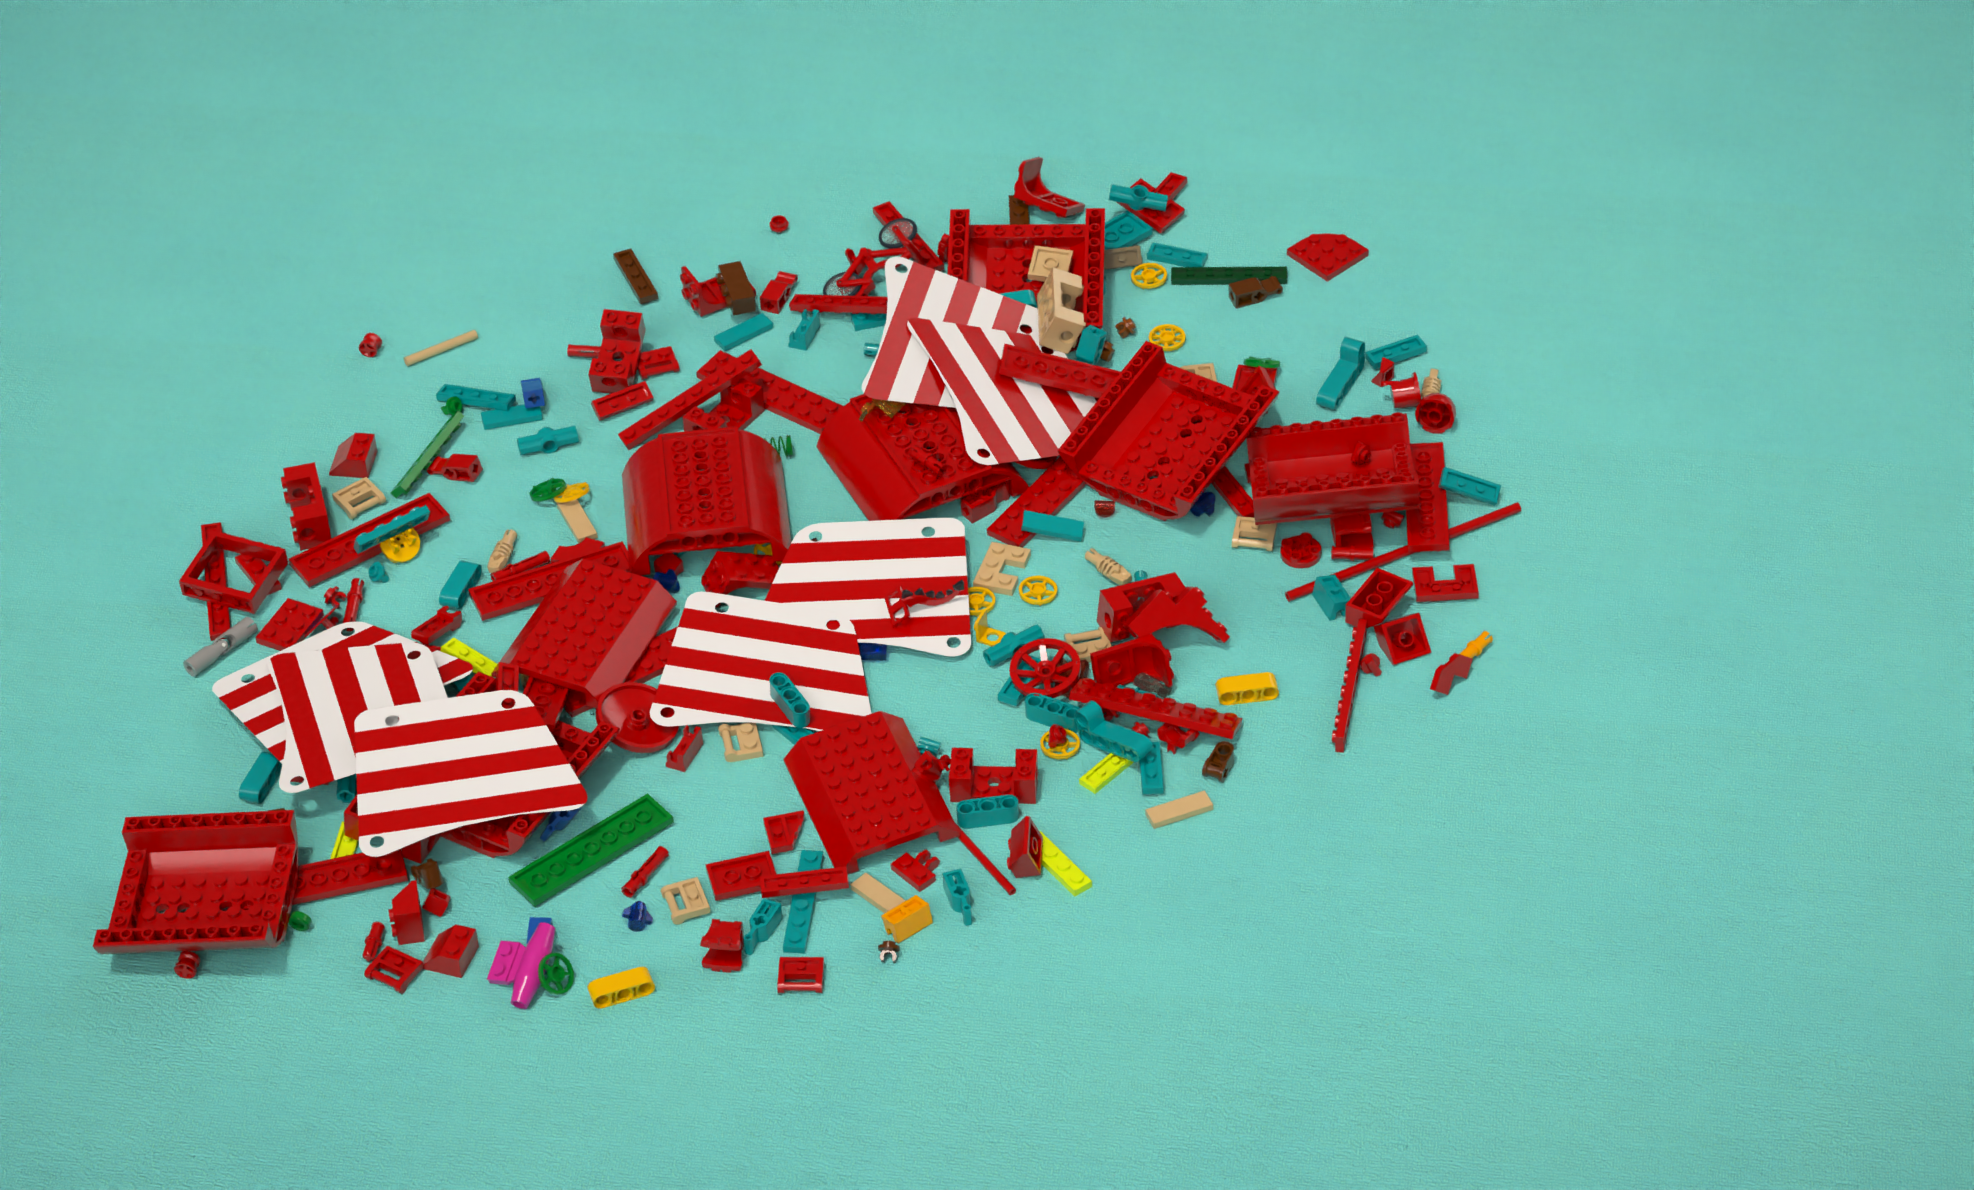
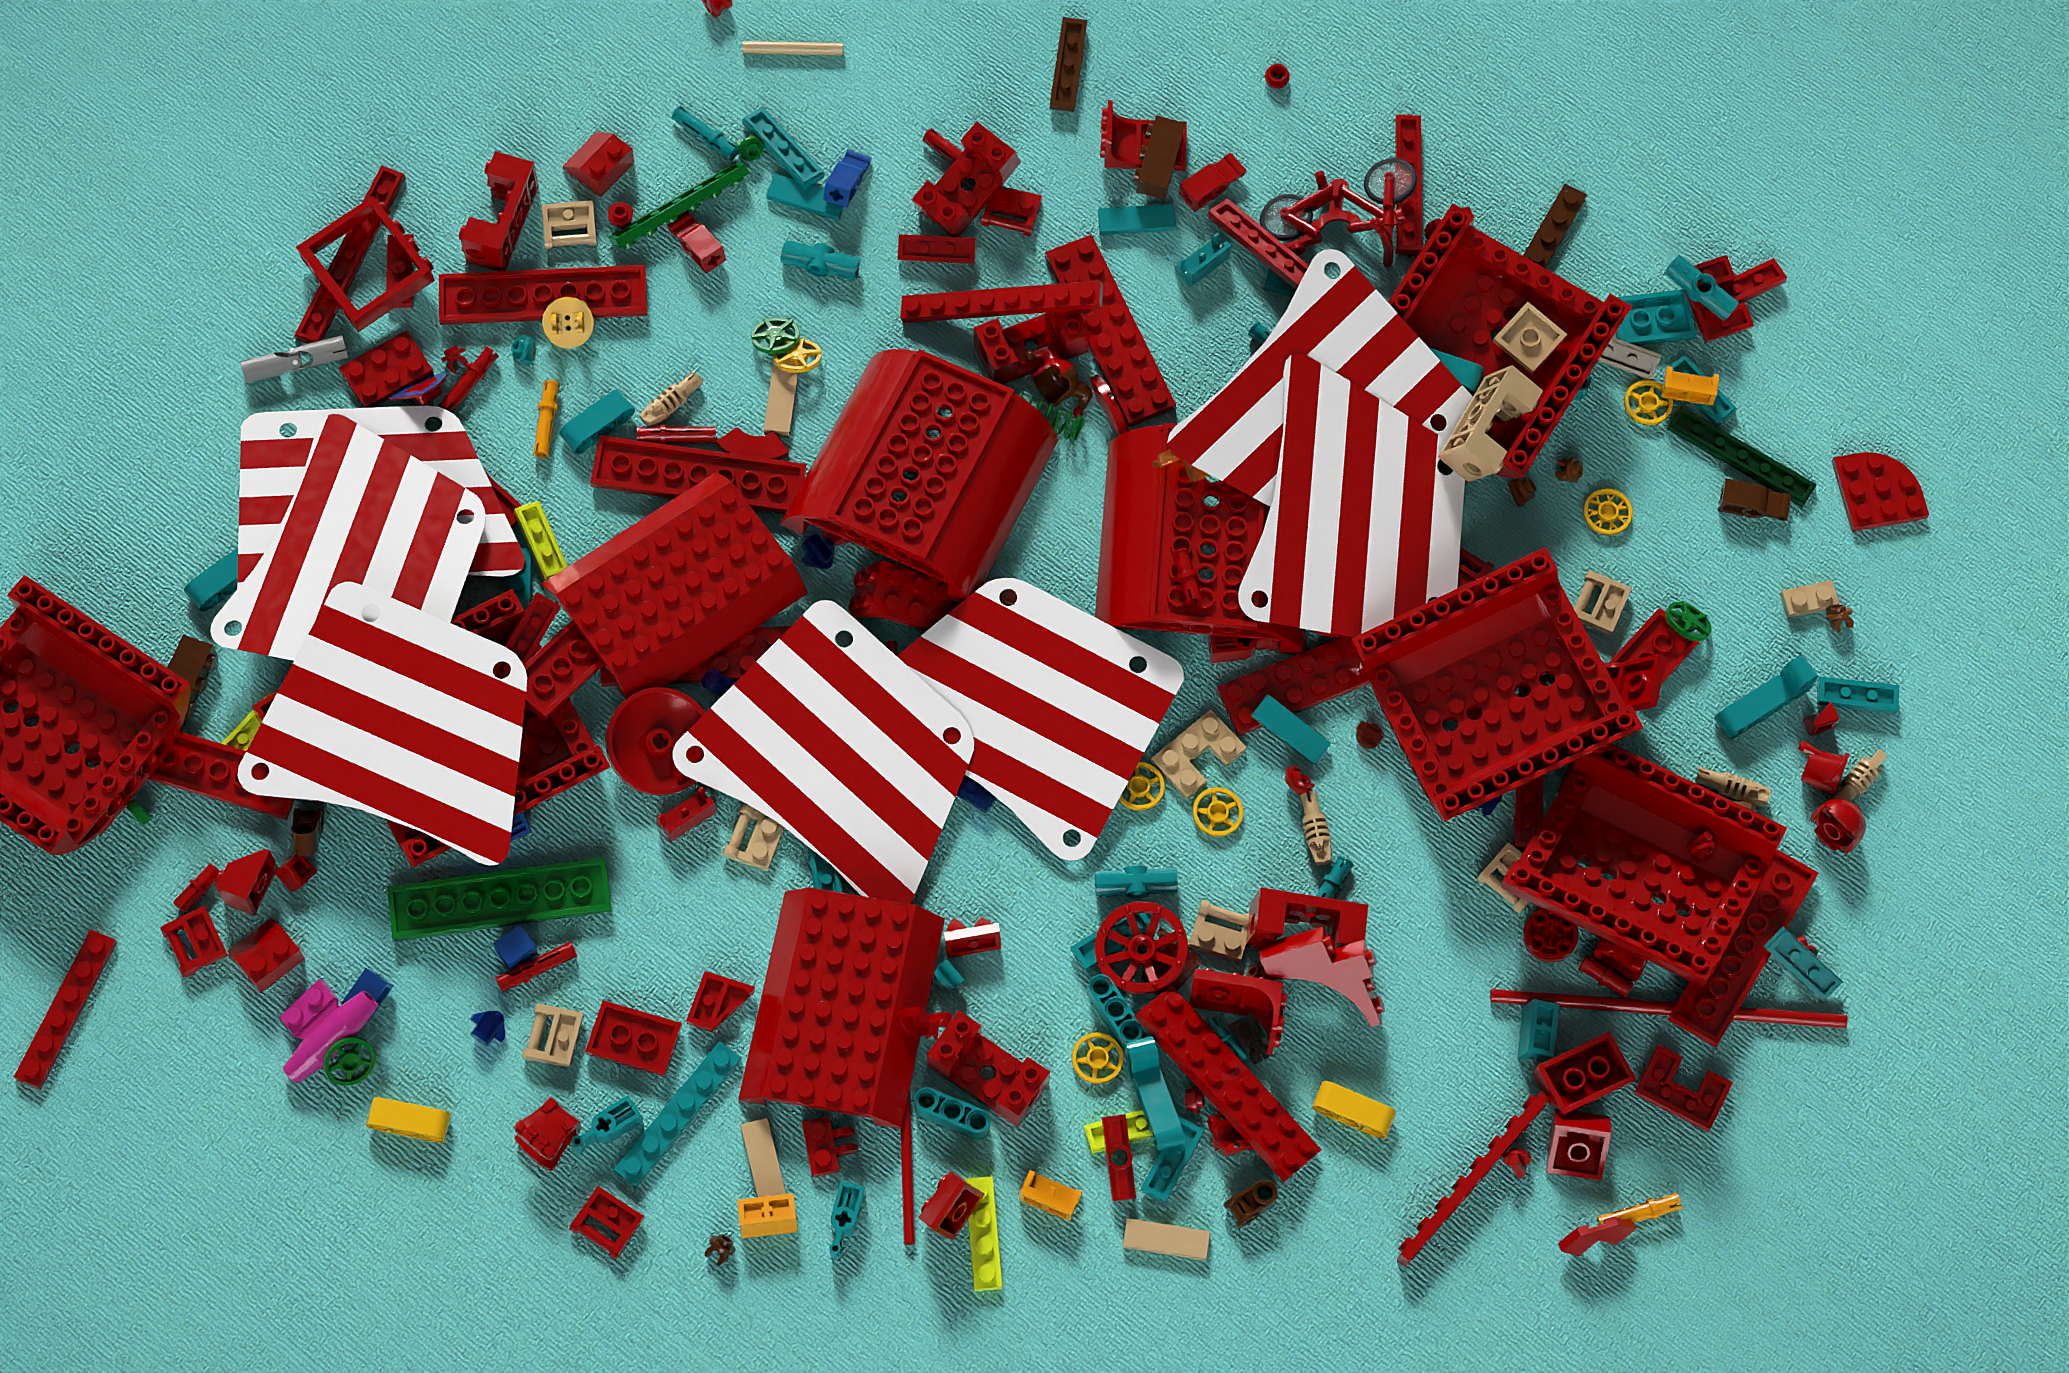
camera: 25 degrees right, 25 degrees up
teal plate [353,505,430,554] -> none
red plate [411,606,462,645] -> none
red plate [759,867,849,898] -> none
teal beam [769,673,810,728] -> none
red piece [884,580,964,627] -> none
yellow bracket [974,609,1006,647] -> none
red plate [999,343,1121,398] -> none
red bracket [1014,157,1085,218] -> none
red plate [1048,724,1067,748] -> none
teal piece [1076,325,1107,365] -> none
none -> red plate [14,929,117,1090]
none -> blue panel [493,926,538,971]
none -> light orange pin [533,380,560,459]
none -> red plate [607,202,633,228]
none -> teal pin [671,106,739,161]
none -> clear blue piece [702,669,736,697]
none -> red tile [944,917,1001,958]
none -> light orange hinge [1019,1170,1082,1221]
none -> reddish brown piece [1025,347,1093,418]
none -> red tile [1089,374,1129,436]
none -> red piece [1101,1114,1136,1201]
none -> red plate [1284,765,1315,795]
none -> light orange hinge [1661,366,1719,406]
none -> tan plate [1780,580,1840,618]
none -> dark orange plate [1826,604,1854,632]

